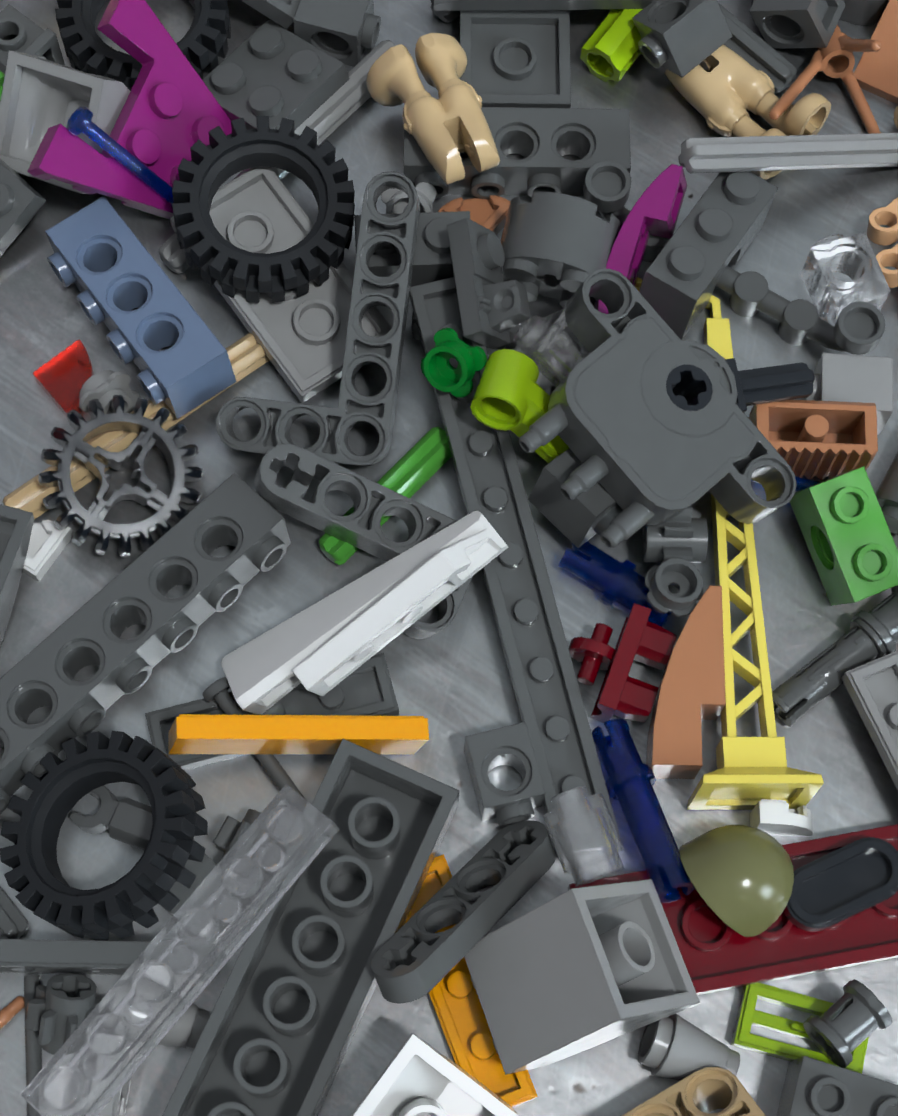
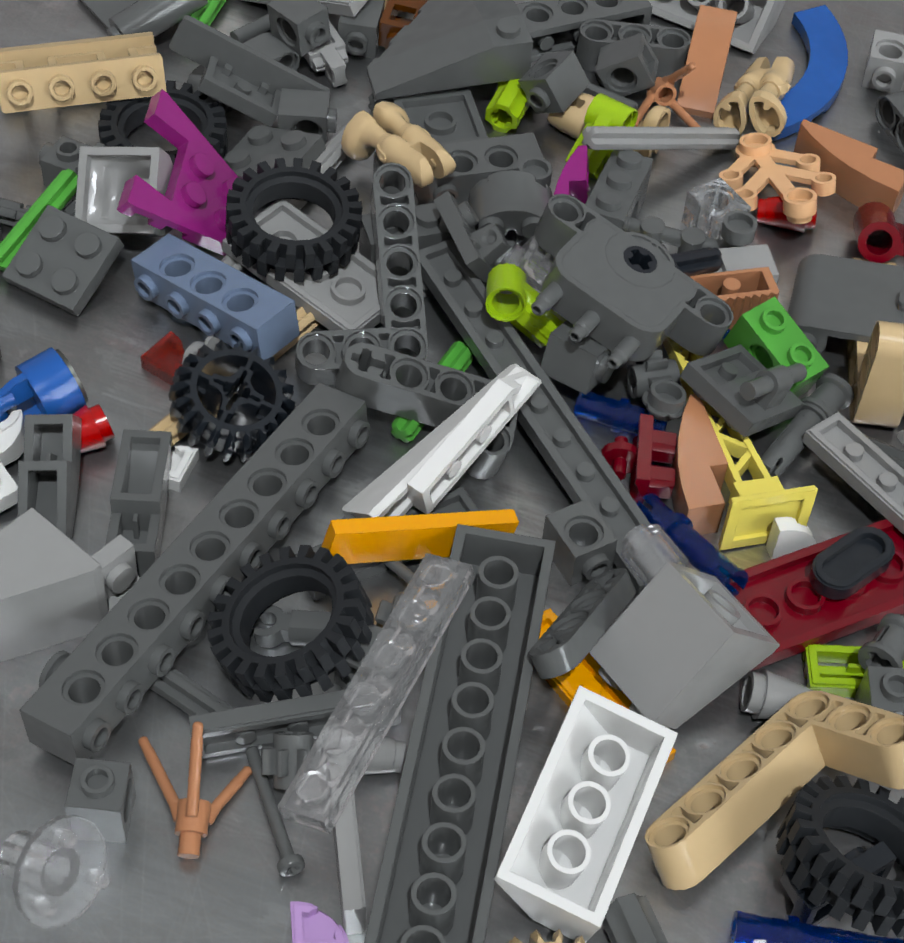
camera: 15 degrees left, 20 degrees down
clear blue piece [66,106,174,205] -> none
green plate [421,328,487,397] -> none
olive helmet [679,825,794,937] -> none
none -> lime piece [565,93,638,180]
none -> dark grey plate [680,345,807,437]

